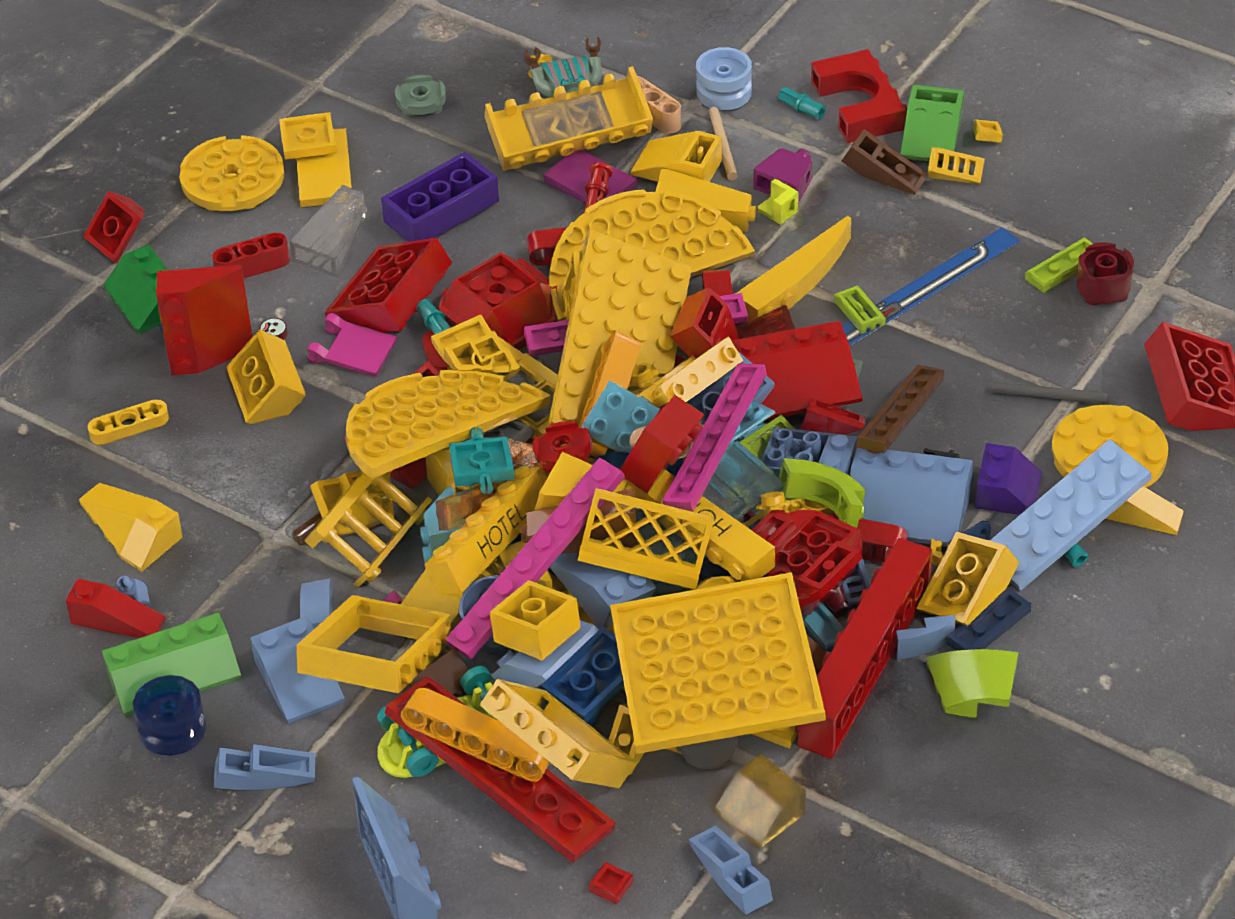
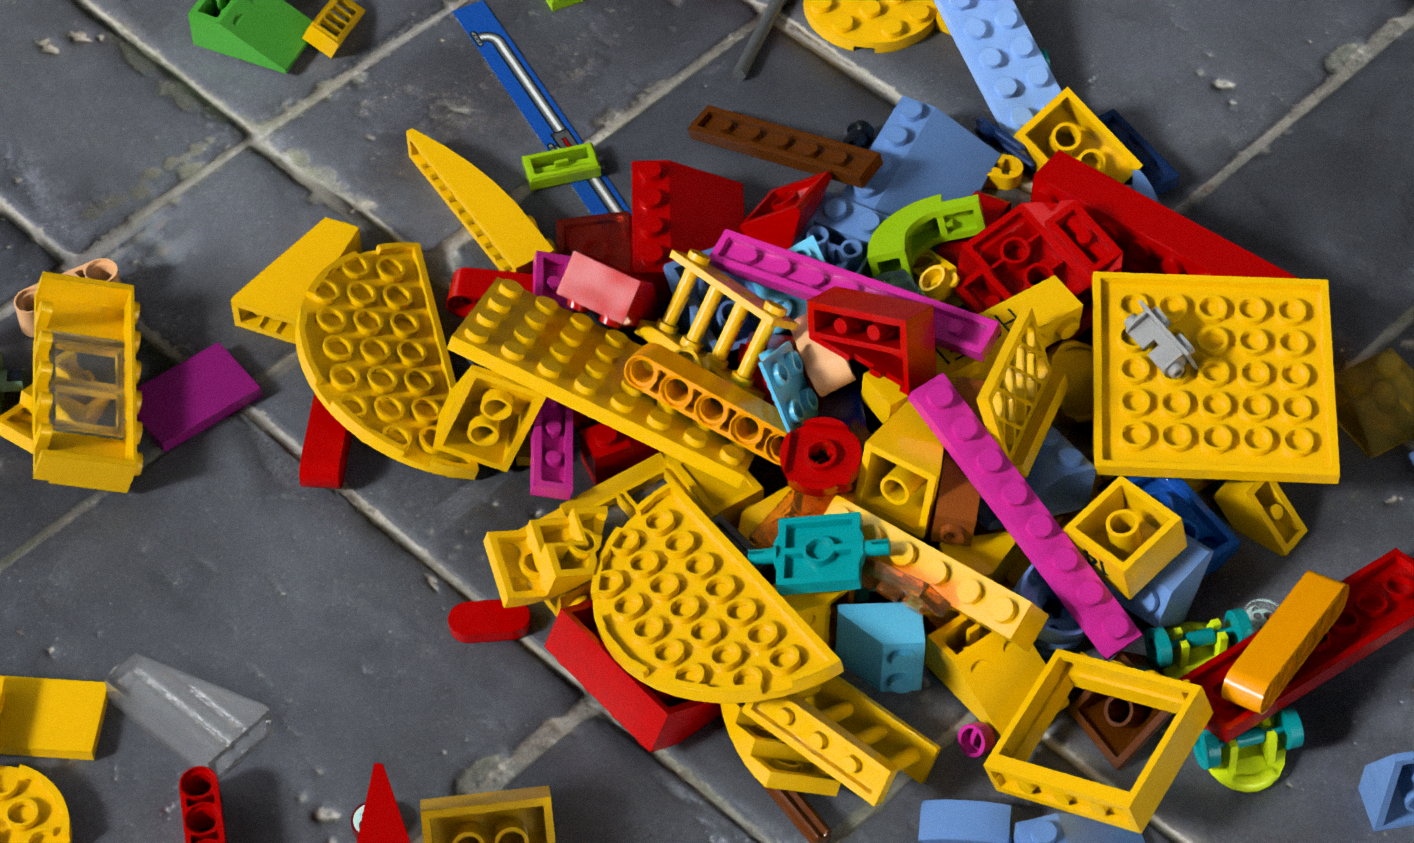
camera: 80 degrees left, 5 degrees up
dark pink flag [307,313,397,377] -> none
red slope [324,237,452,333] -> none
dark purple brick [381,152,499,242] -> none
teal axle [416,299,450,334] -> none
red piece [438,252,558,350] -> none
yellow window [480,679,637,788] -> none
red pin [583,162,613,213] -> none
yellow slope [630,131,722,182] -> none
light blue wheel [696,47,752,110] -> none
tan bar [709,107,738,181] -> none
magenta torso [753,148,812,203] -> none
neon yellow panel [758,179,798,225] -> none
teal axle [778,87,827,120] -> none
red arch [811,49,908,144] -> none
reddish brown slope [841,129,928,195] -> none
lime slope [926,649,1019,718] -> none
dark purple slope [975,443,1042,515] -> none
none -> light grey hinge [1124,300,1198,379]

